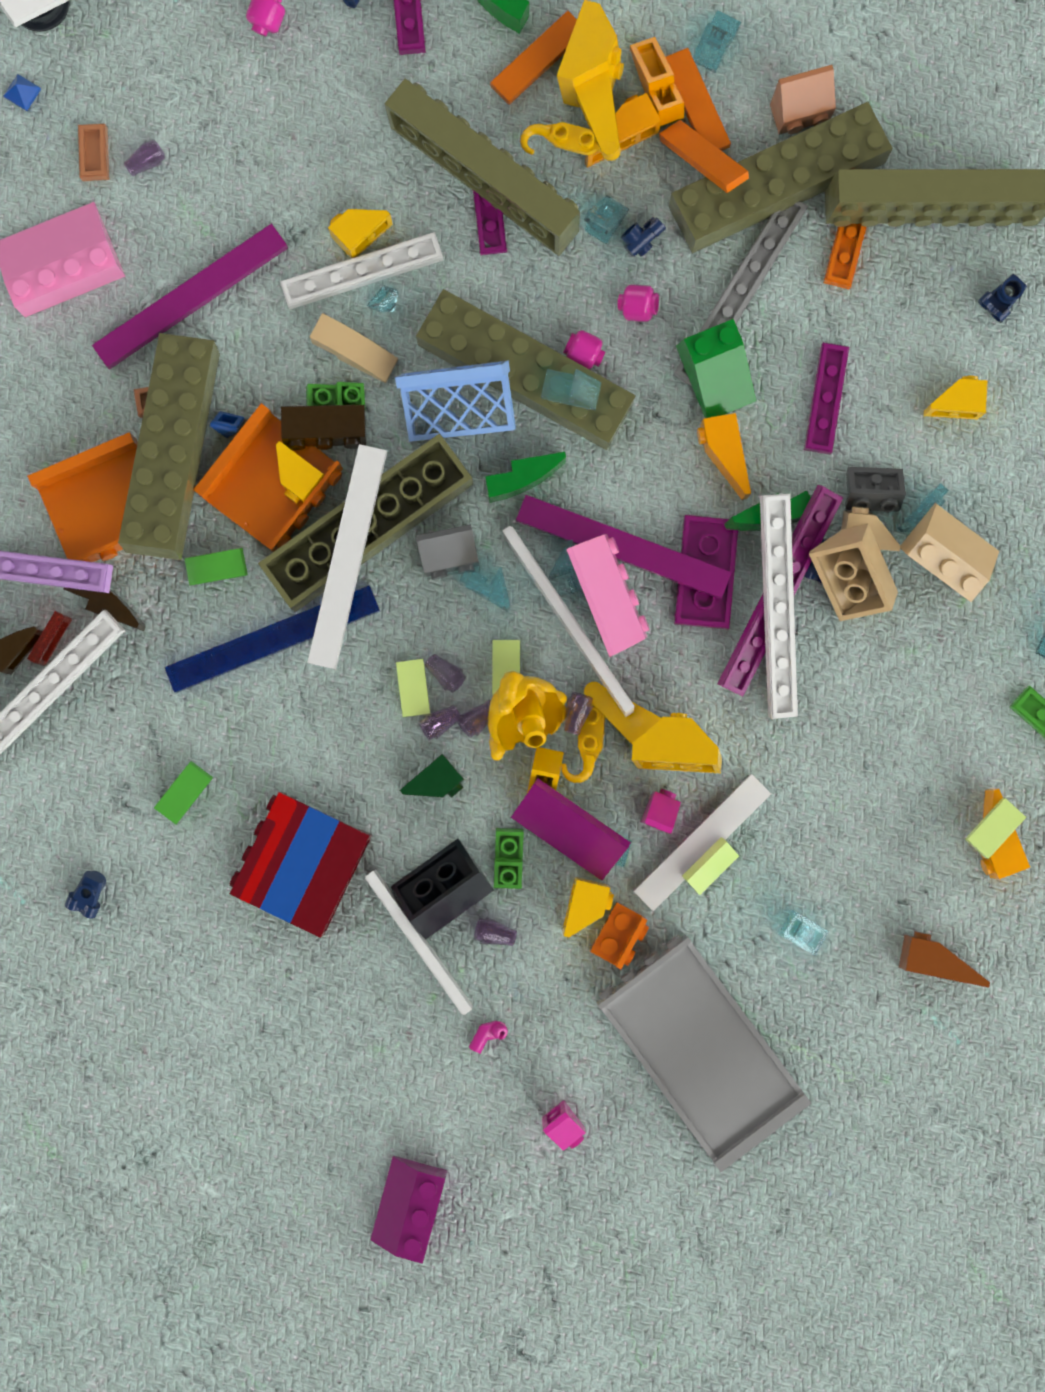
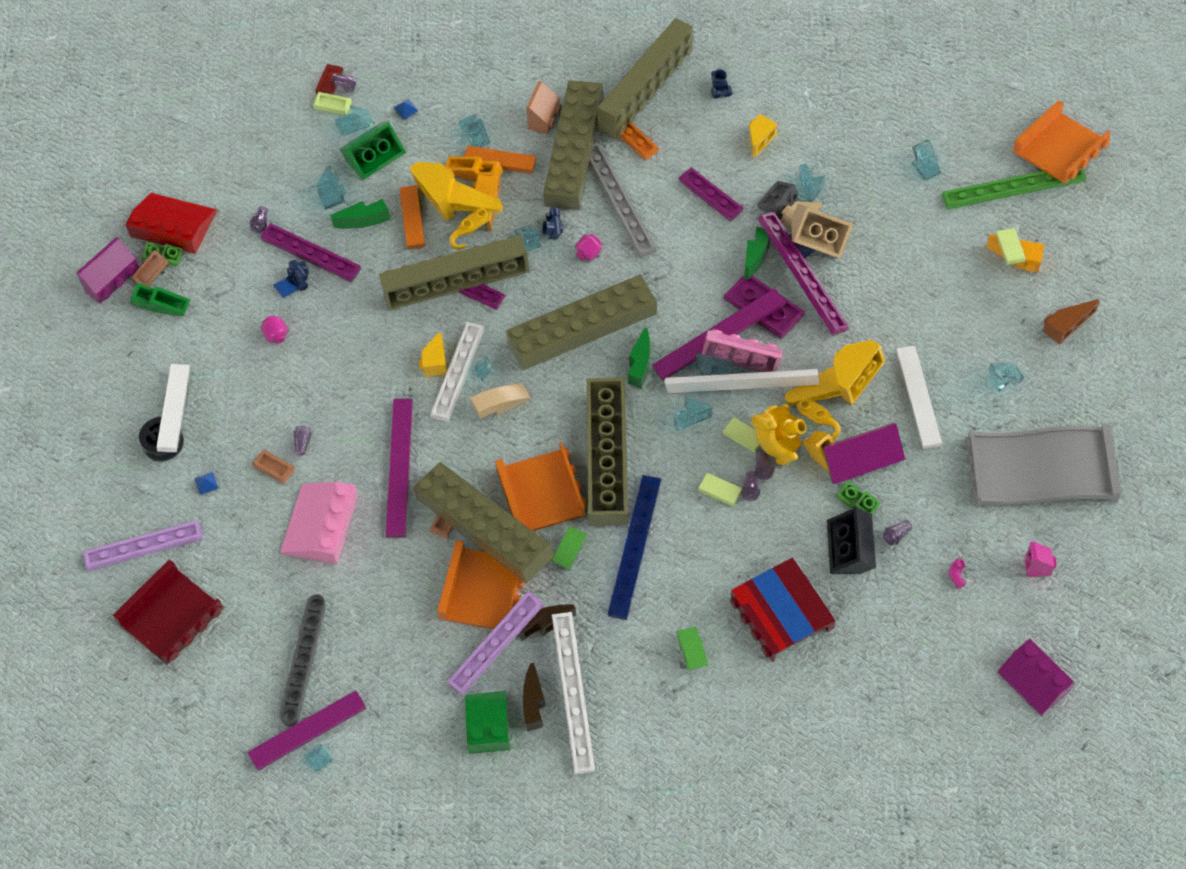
camera: 50 degrees left, 25 degrees down
clear red tile [27,611,72,666] -> none
dark blue plate [64,871,106,919] -> none
blue slope [210,411,245,438] -> none
yellow slope [276,441,324,504] -> none
dark brown brick [281,405,366,450] -> none
bright green slope [306,382,365,406] -> none
white tile [307,444,387,670] -> none
white tile [365,870,473,1015] -> none
light blue fence [395,360,516,442] -> none
dark green slope [399,754,465,798] -> none
slope [416,524,479,580] -> none
clear purple cone [425,654,466,693] -> none
clear light blue slope [541,369,602,410] -> none
yellow slope [562,877,614,937] -> none
dark pink head [563,330,605,370] -> none
cone [564,692,594,735] -> none
orange bracket [590,902,649,970] -> none
dark pink slope [640,788,681,834] -> none
orange tile [659,120,749,193] -> none
slope [676,319,756,418] -> none
yellowish green tile [682,837,739,895] -> none
light orange slope [697,413,751,500] -> none
white tile [760,494,798,719] -> none
tan slope [900,503,999,602] -> none

